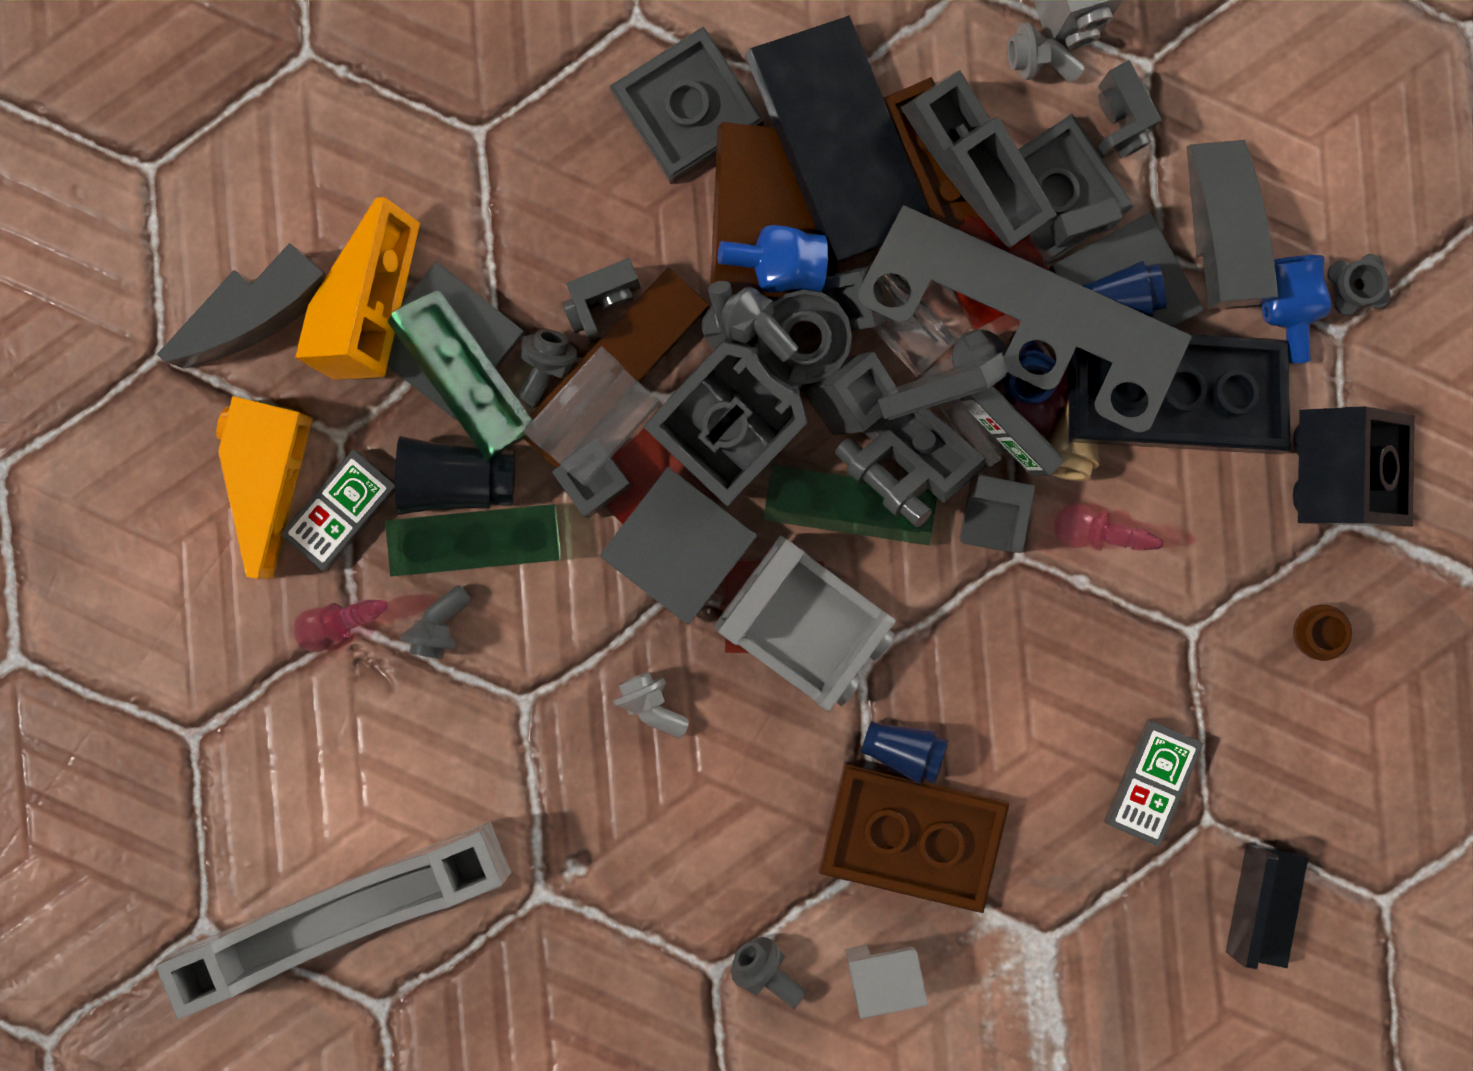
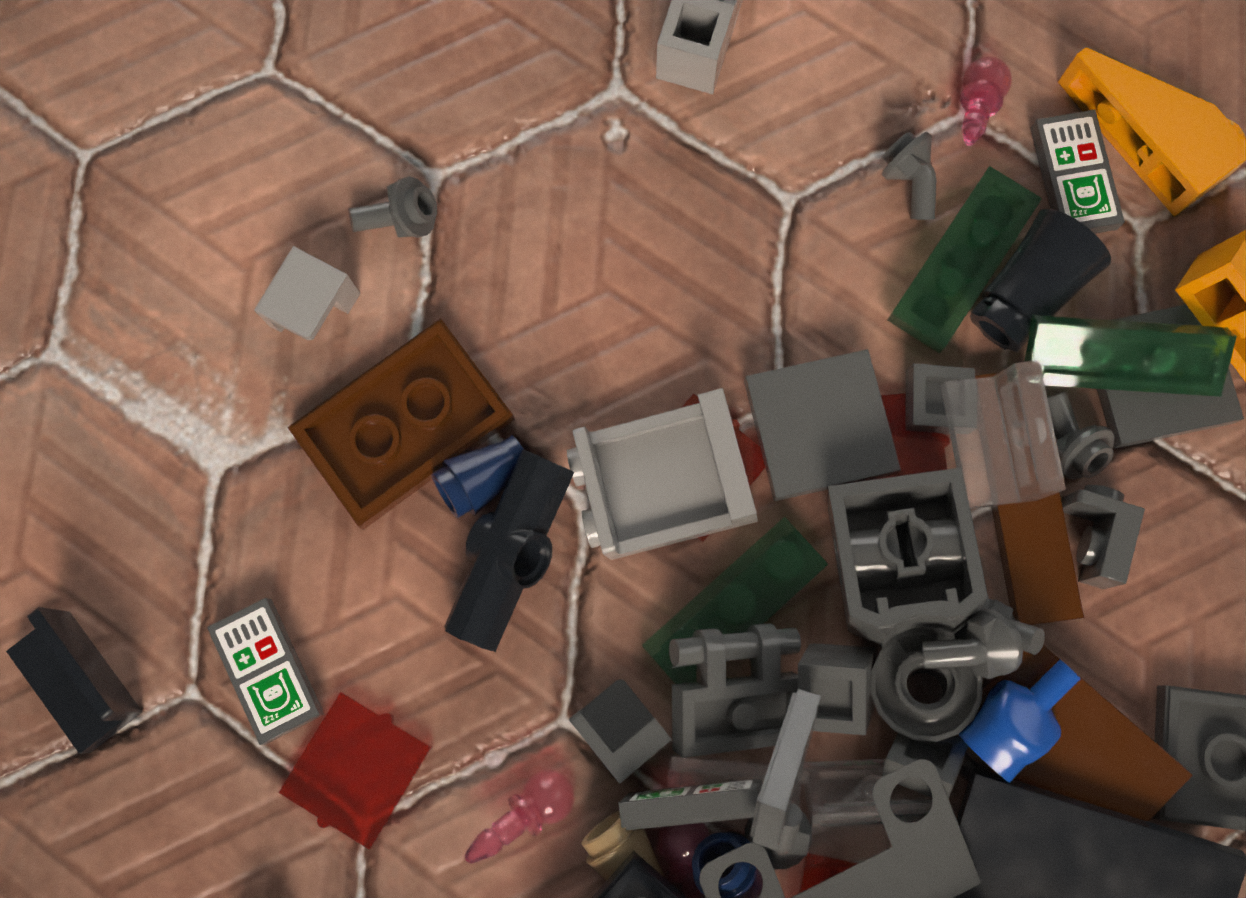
camera: 135 degrees right, 10 degrees down
light grey plate [612,671,689,738] -> none
none -> clear red piece [278,692,432,850]
none -> black piece [444,449,574,652]

